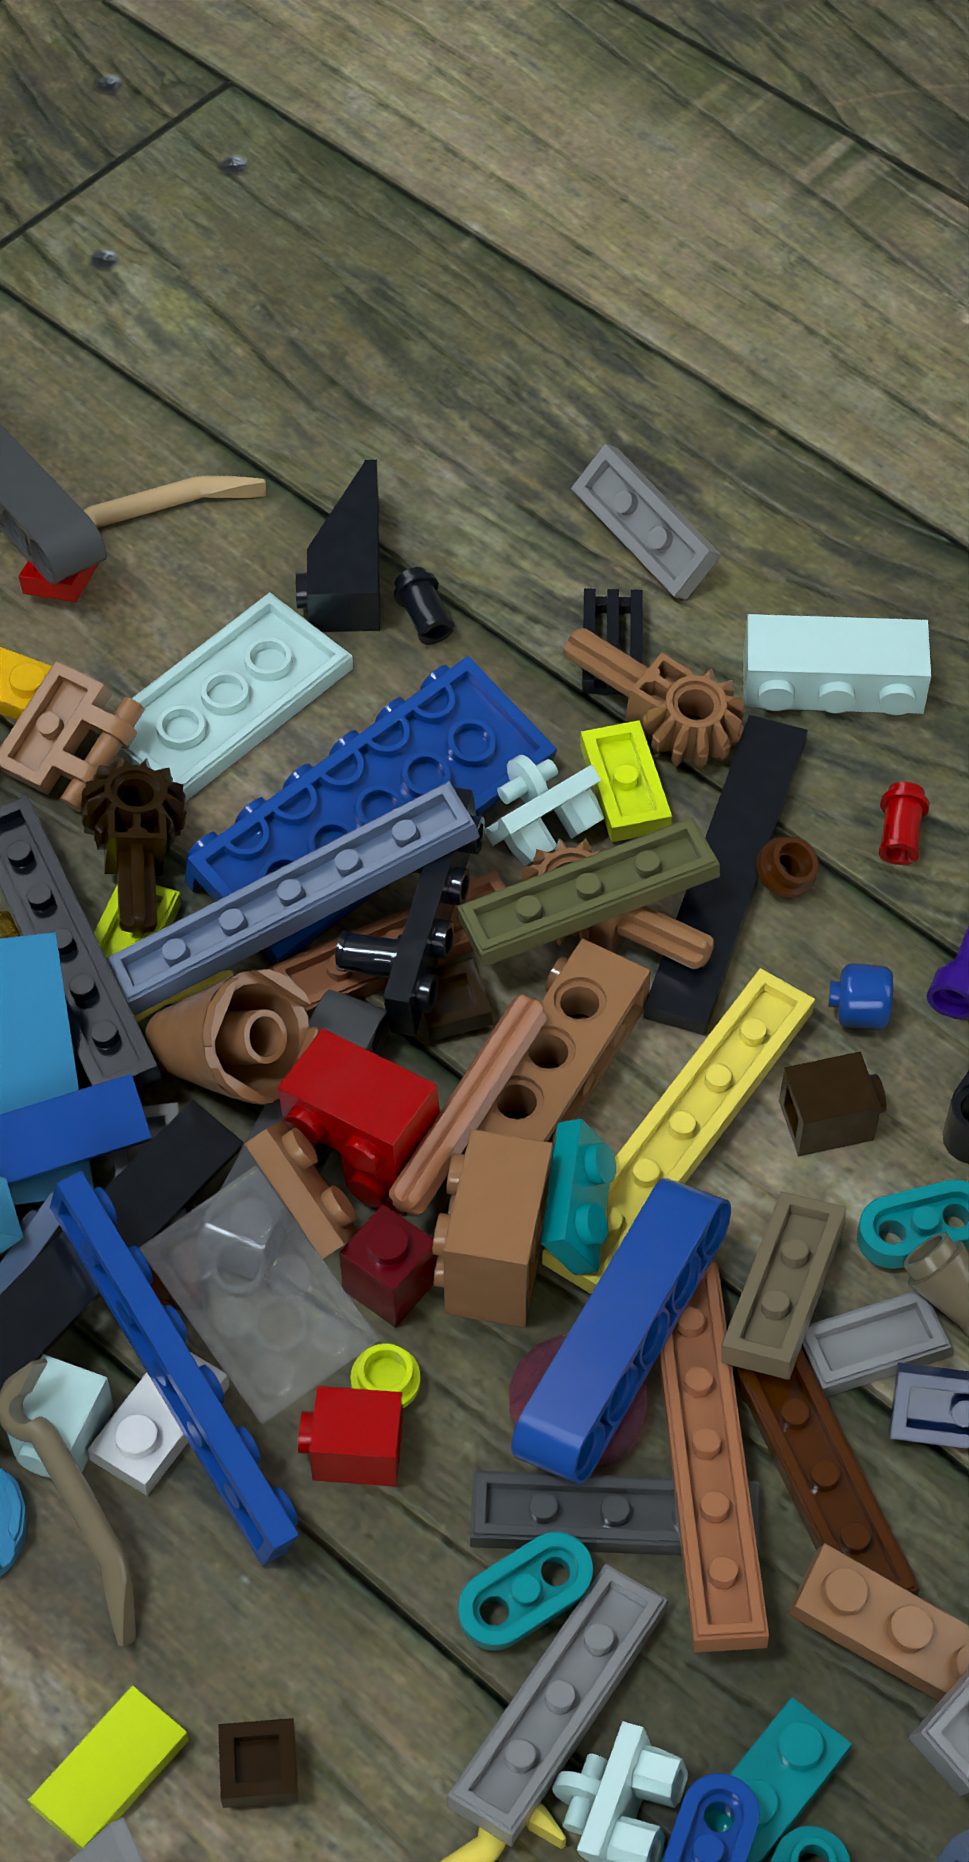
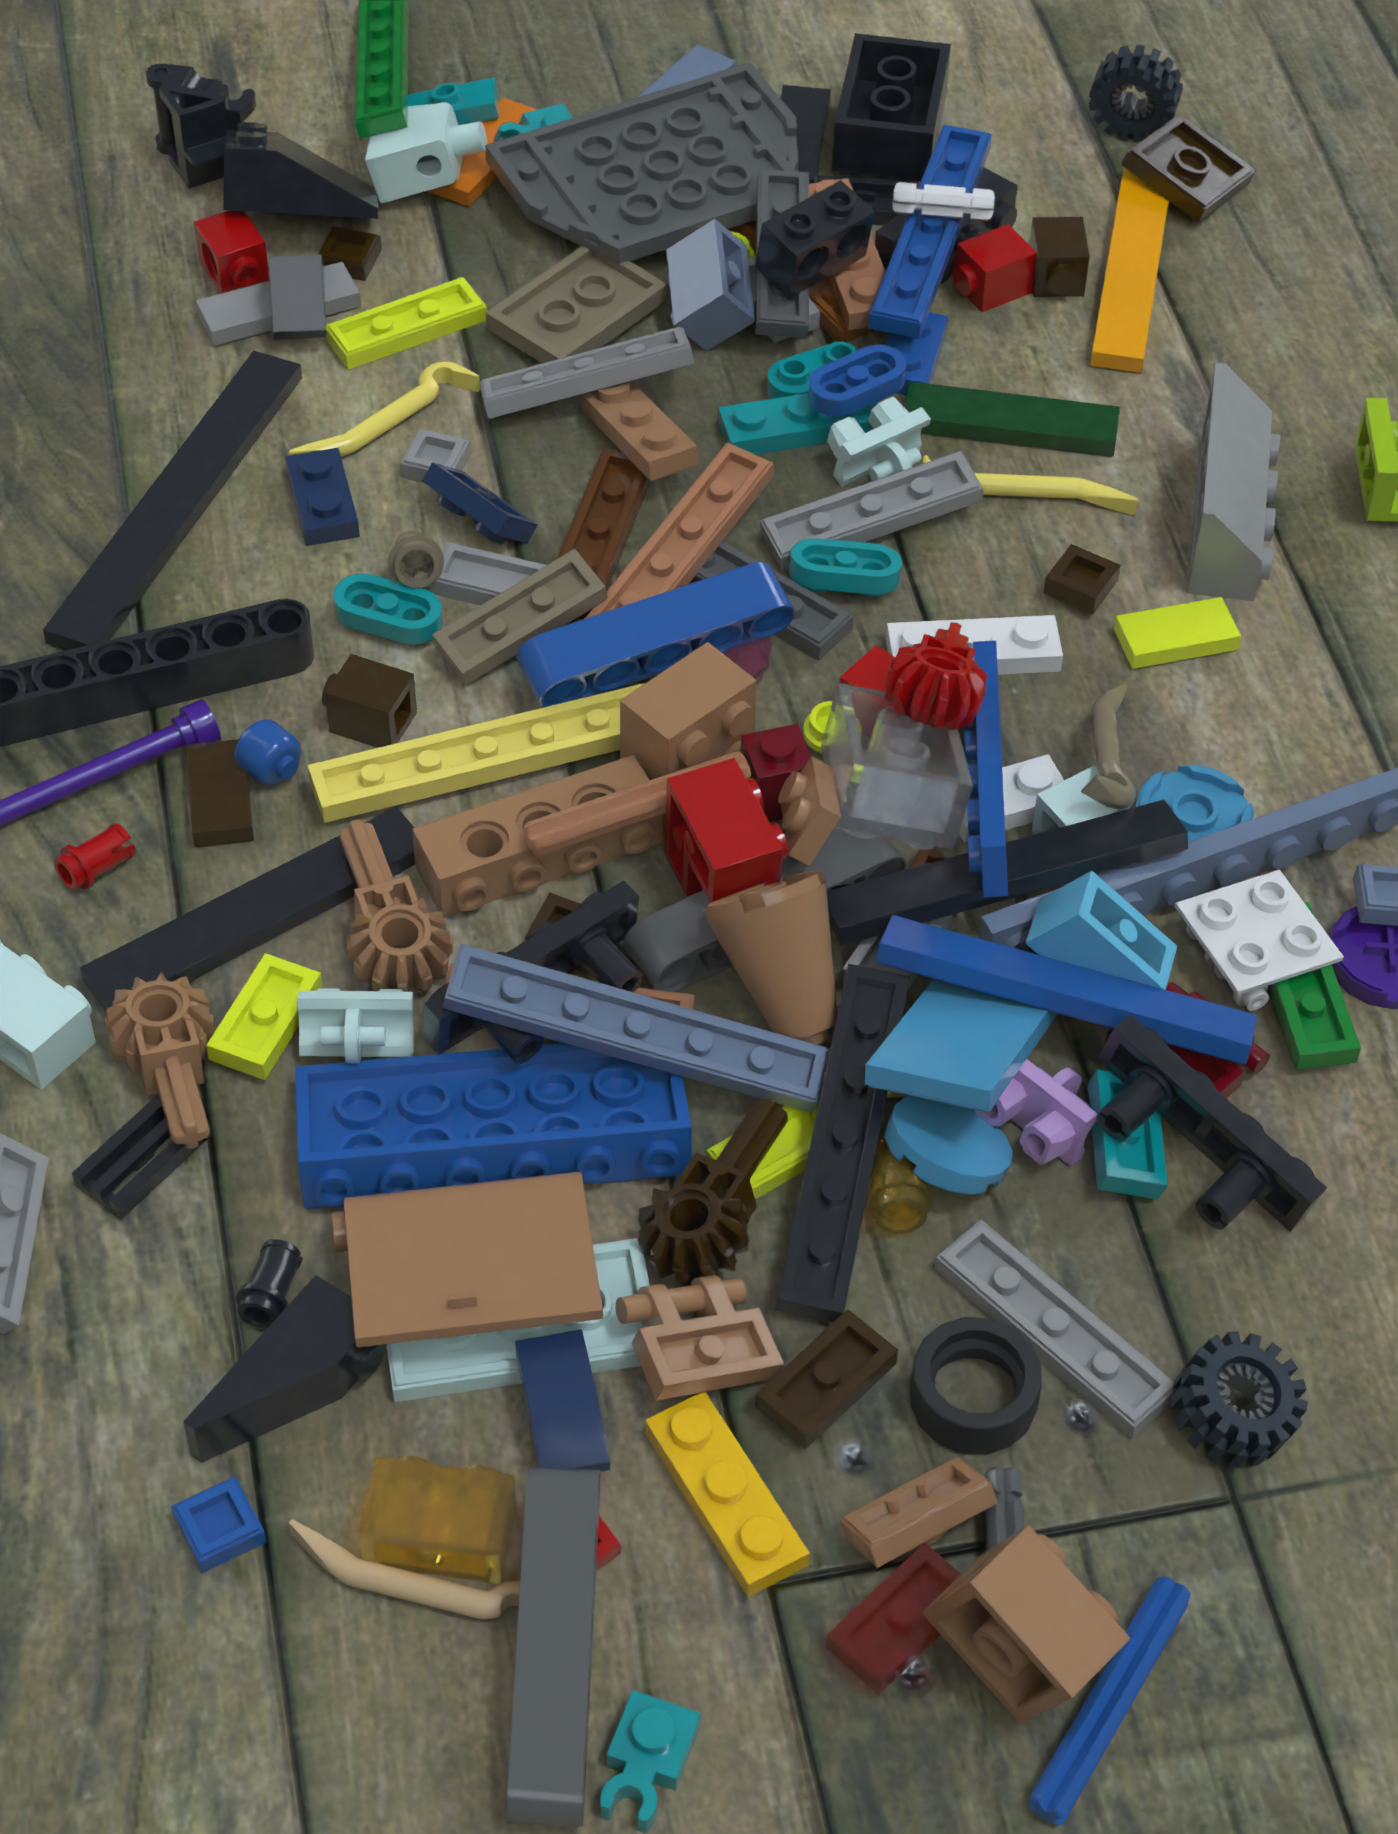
camera: 145 degrees left, 5 degrees down
olive tile [457,817,720,967] -> none
teal plate [540,1118,616,1275] -> none
reddish brown plate [756,837,818,898] -> none
none -> blue tile [171,1476,267,1573]
none -> dark brown tile [186,739,254,847]
none -> medium nougat door [332,1171,603,1348]
none -> clear yellow brick [358,1455,517,1584]
none -> dark blue slope [515,1329,610,1472]
none -> red gear [884,622,987,730]
none -> white plate [886,615,1063,675]

